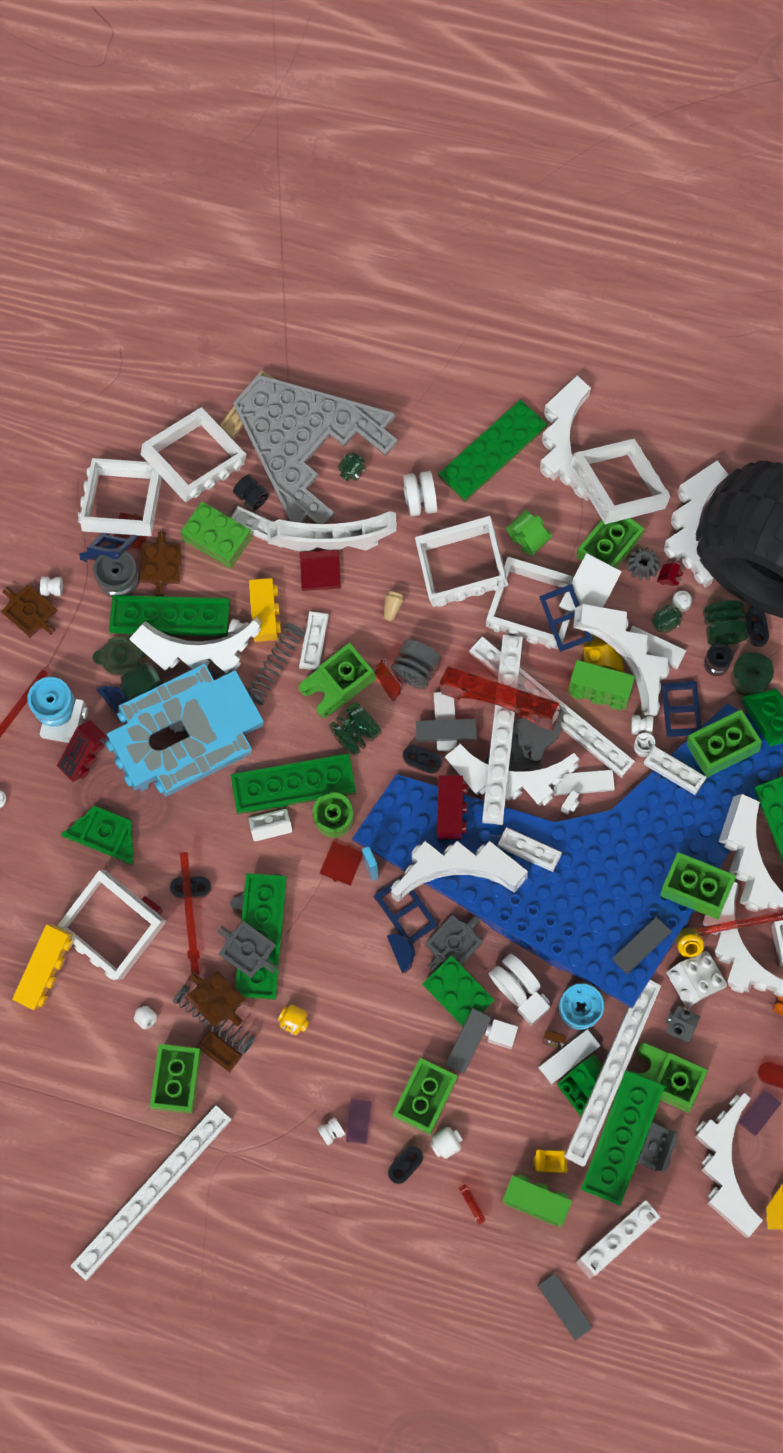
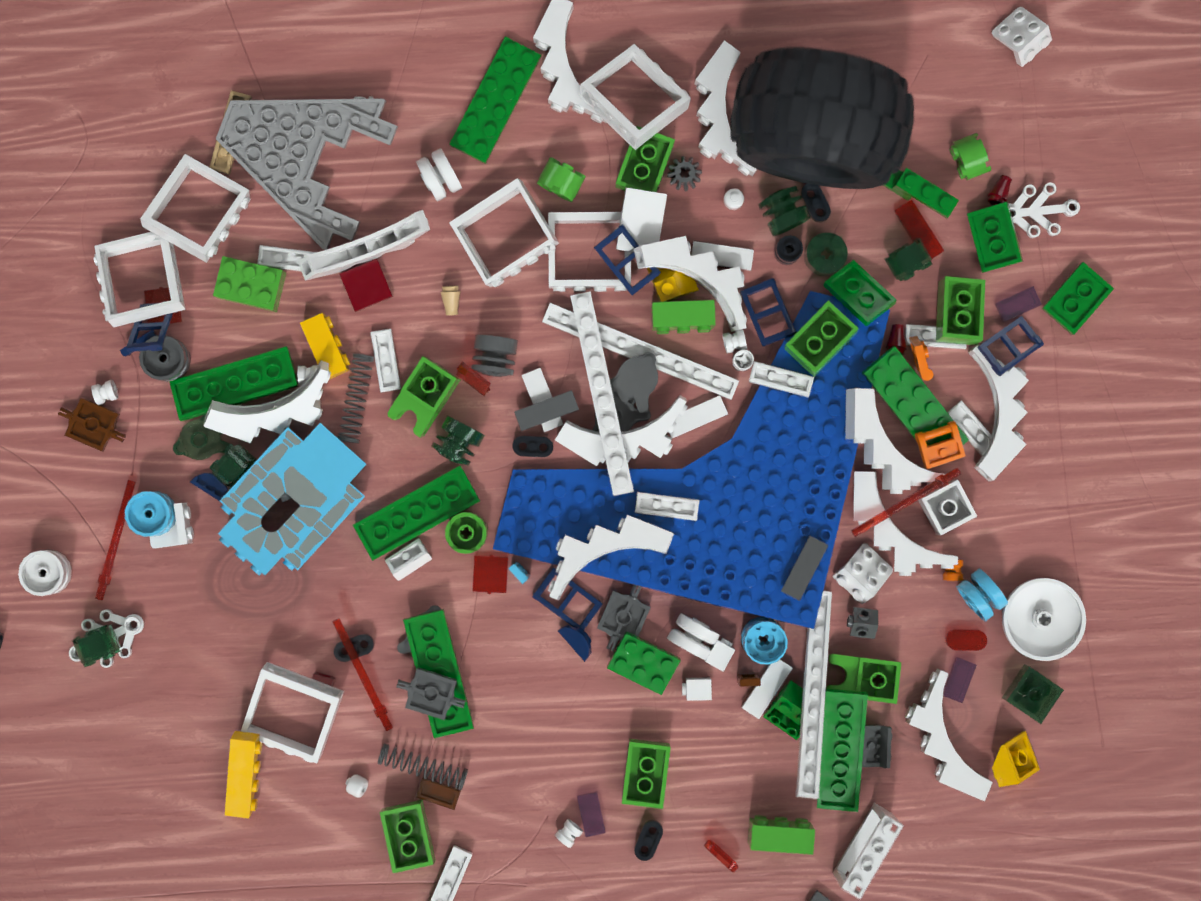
camera: 20 degrees left, 15 degrees up
dark red brick [57,720,107,782] -> none
green wing [61,806,134,866] -> none
reddish brown plate [140,532,181,597] -> none
reddish brown plate [186,971,246,1027] -> none
black wheel [233,474,269,511] -> none
yellow head [277,1004,310,1035] -> none
clear green head [338,452,366,482] -> none
white head [430,1127,463,1159] -> none
dark red brick [437,775,467,840] -> none
clear red arch [440,666,560,731] -> none
dark grey tile [445,1008,491,1074] -> none
yellow bracket [534,1150,568,1173] -> none
white plate [561,790,580,816] -> none
clear green head [652,604,682,634] -> none
dark red tile [657,562,683,586] -> none
bright green brick [661,852,736,920] -> none
yellow head [676,927,704,958] -> none

